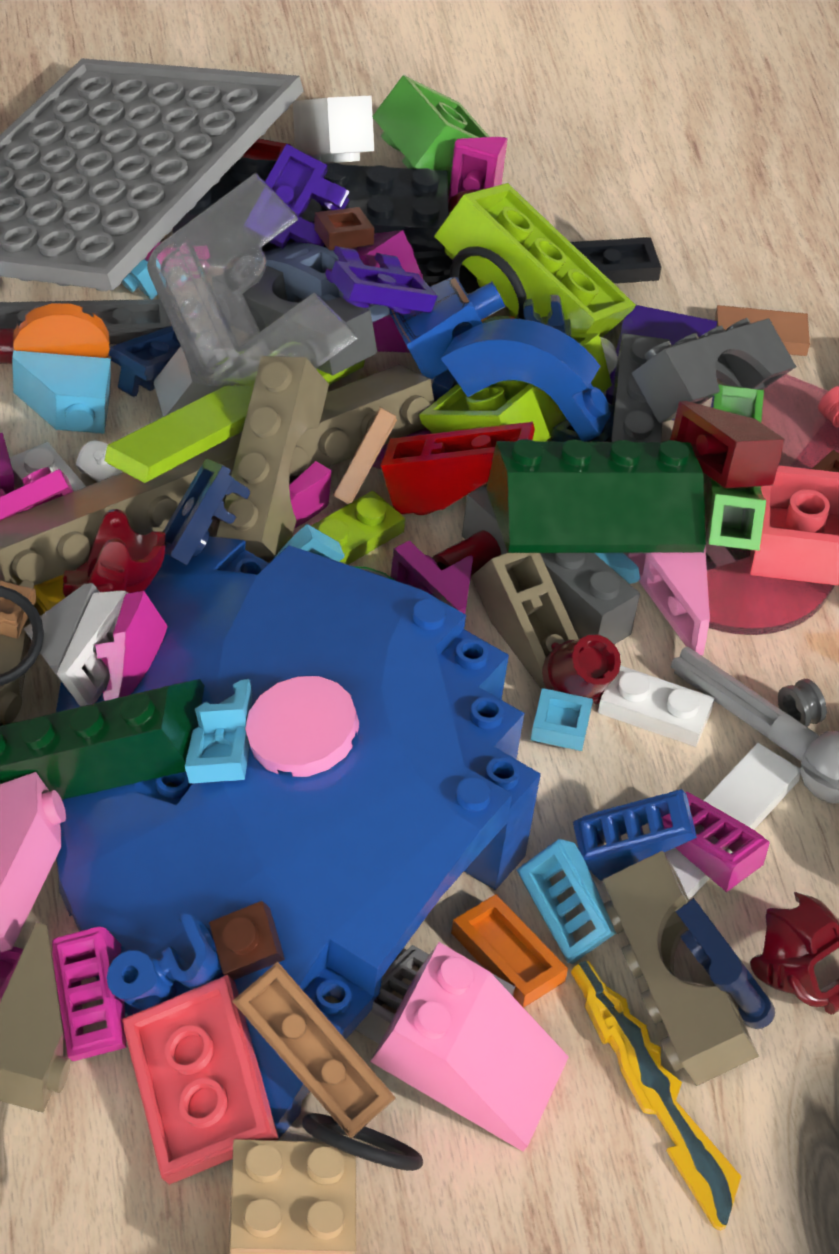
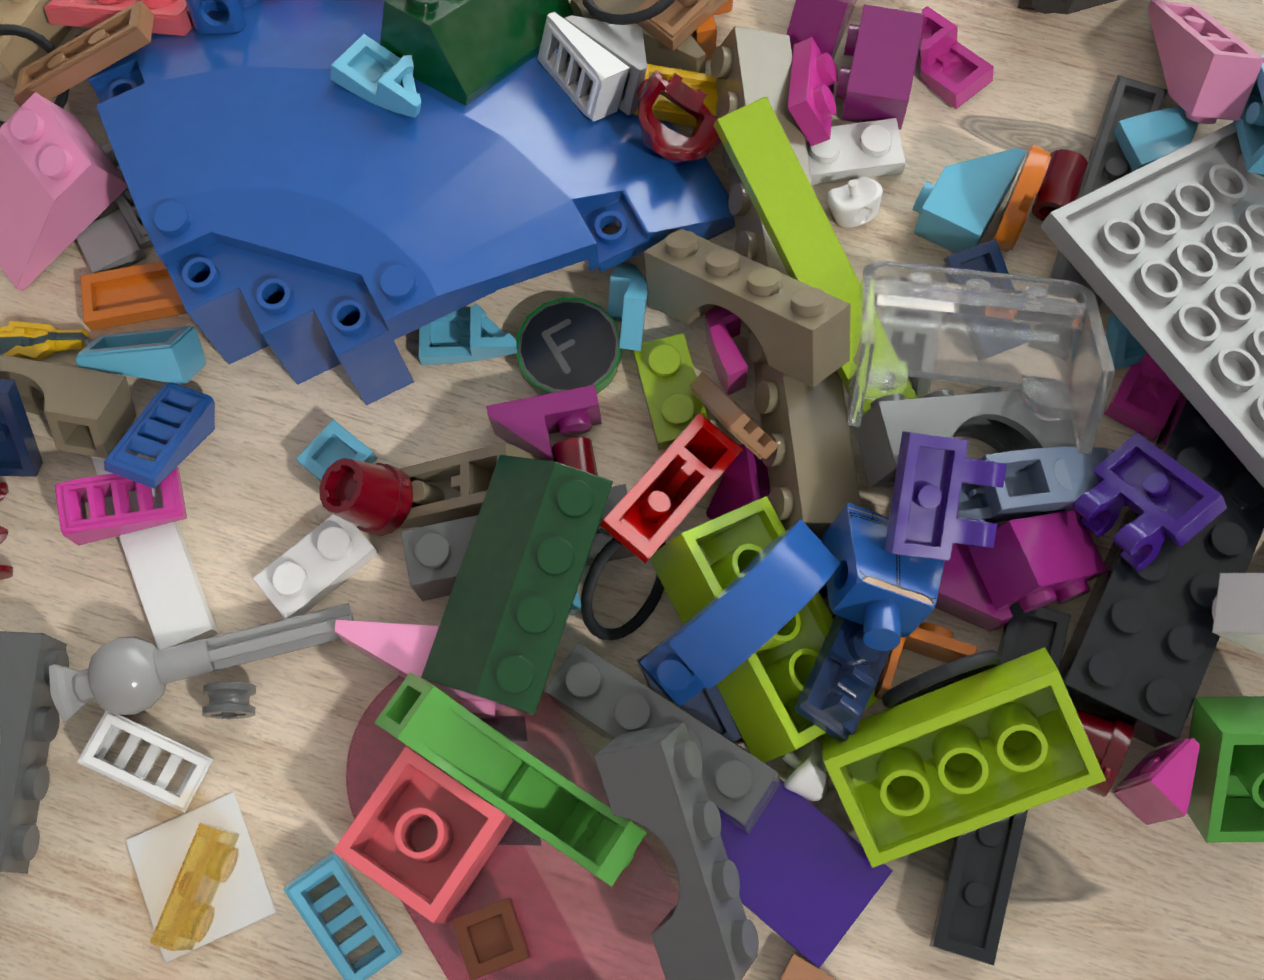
camera: 130 degrees right, 25 degrees up
dark pink slope [95,591,168,701] -> none
dark blue plate [163,458,250,565] -> none
copper plate [209,901,285,980] -> none
bright pink tile [245,676,359,777] -> none
copper plate [314,207,374,250] -> none
dark red slope [670,401,785,488] -> none

